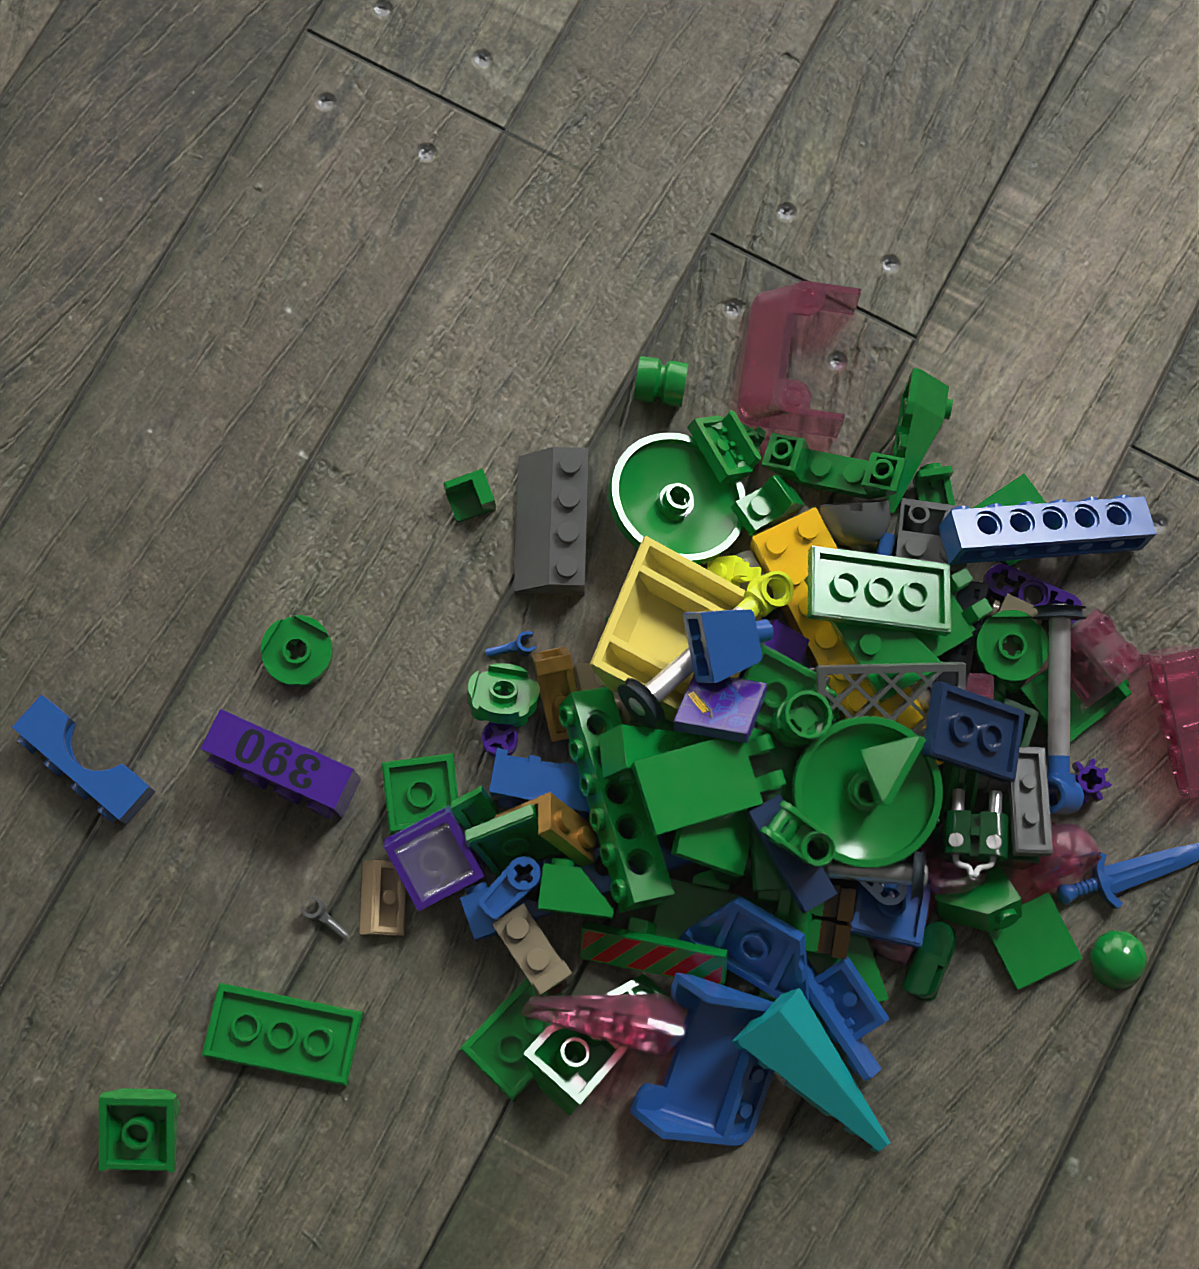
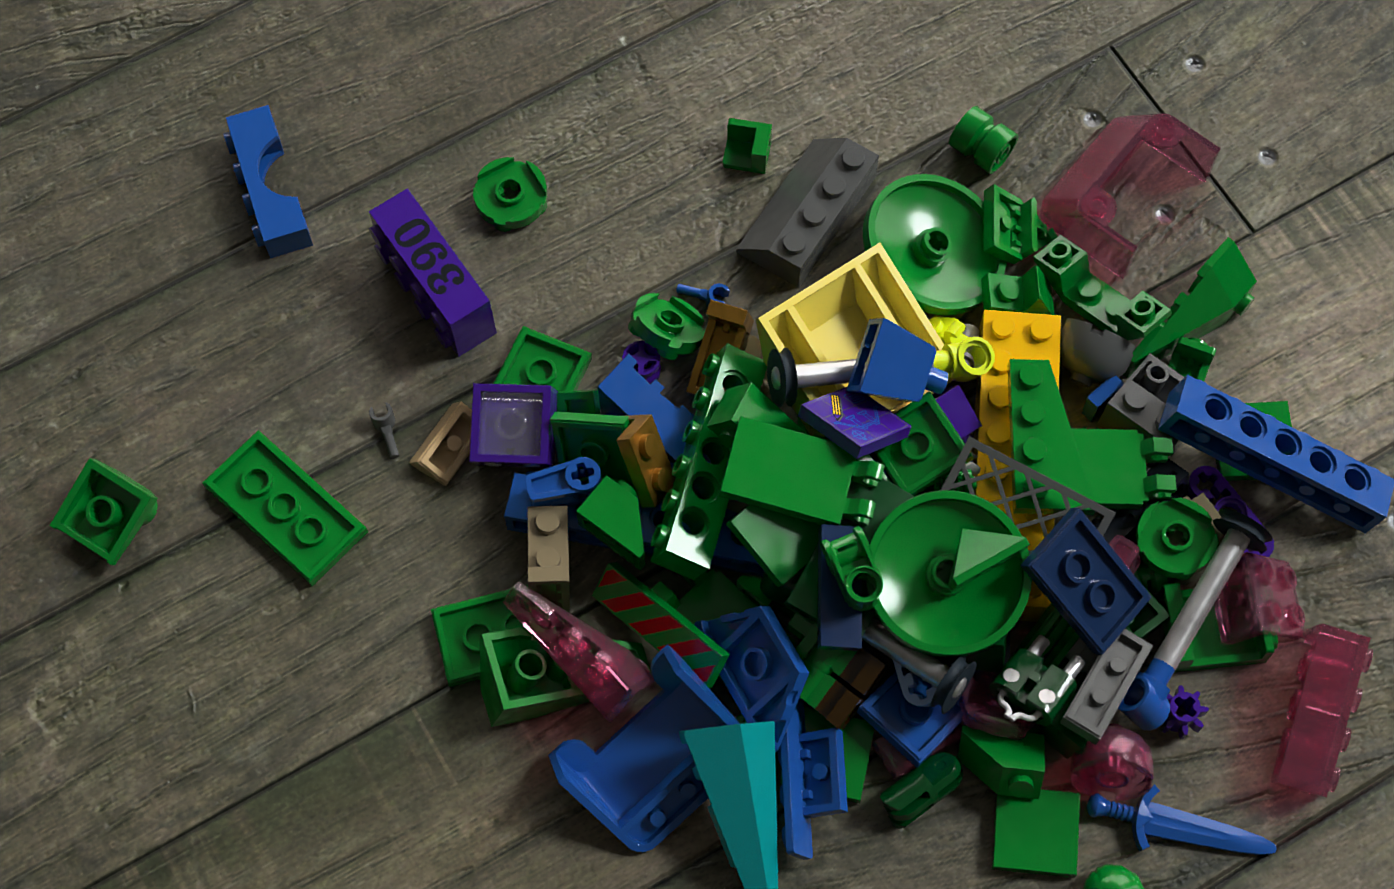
camera: 35 degrees right, 10 degrees down
green wheel [771,690,833,749] -> none
tile [808,545,951,636] -> none

